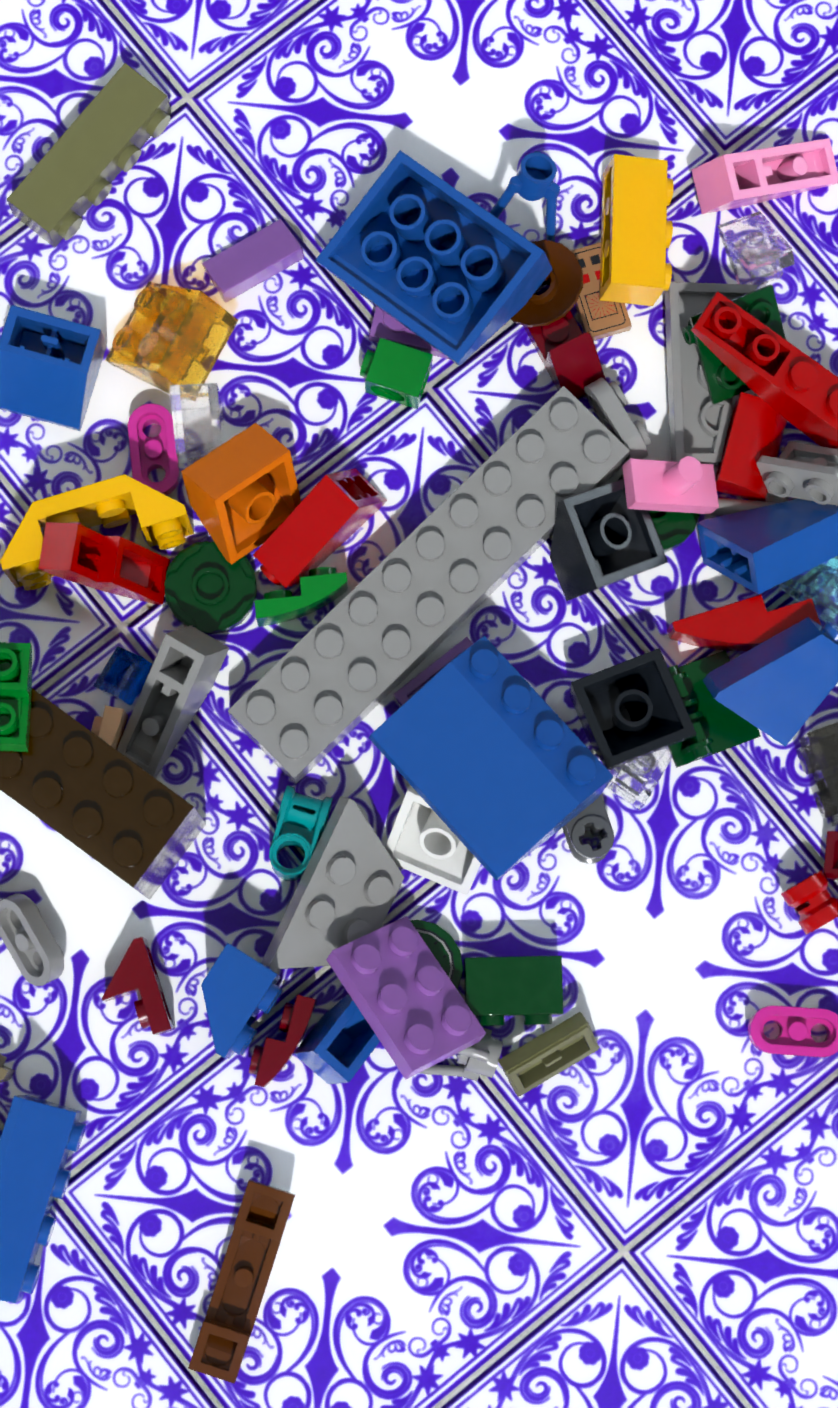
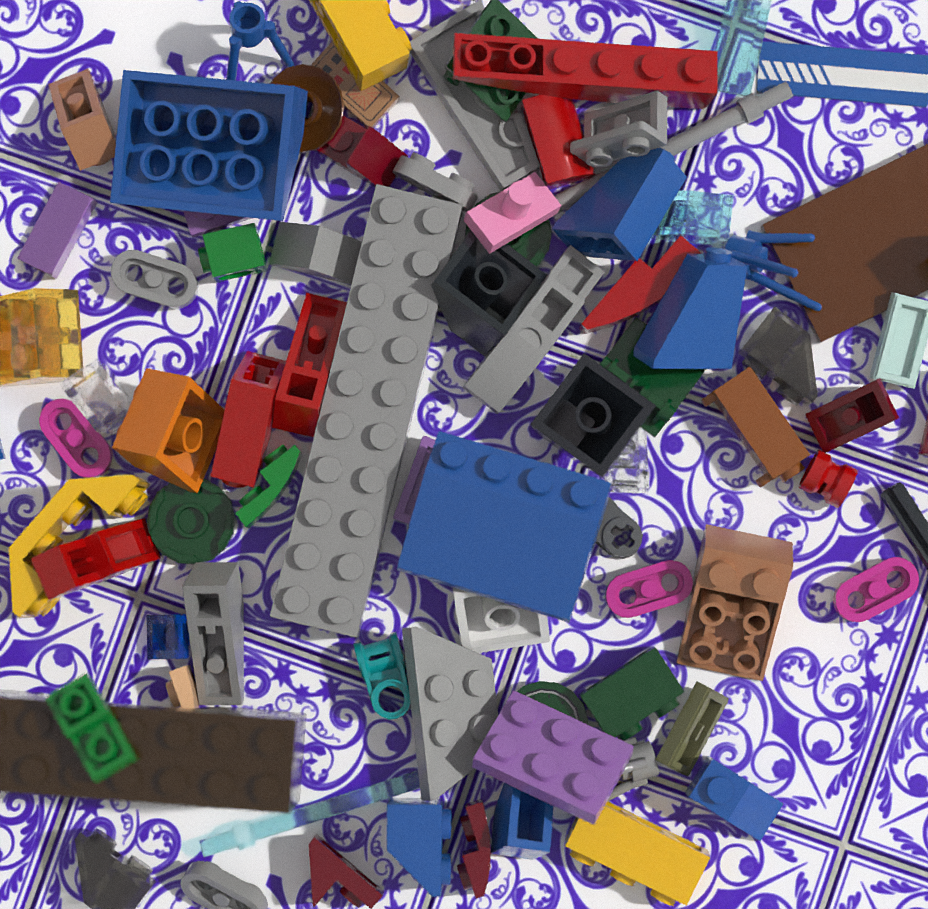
camera: 25 degrees left, 5 degrees up
none -> nougat slope [48,68,116,171]
none -> light grey plate [111,250,198,309]
none -> clear light blue bar [199,770,420,857]
none -> light grey slope [269,222,362,285]
none -> red slope [272,293,347,438]
none -> light grey slope [462,245,605,414]
none -> yellow brick [565,801,710,906]
none -> dark pink plate [605,560,693,618]
none -> nougat slope [677,524,794,681]
none -> blue slope [685,756,784,841]
none -> dark orange brick [701,367,810,488]

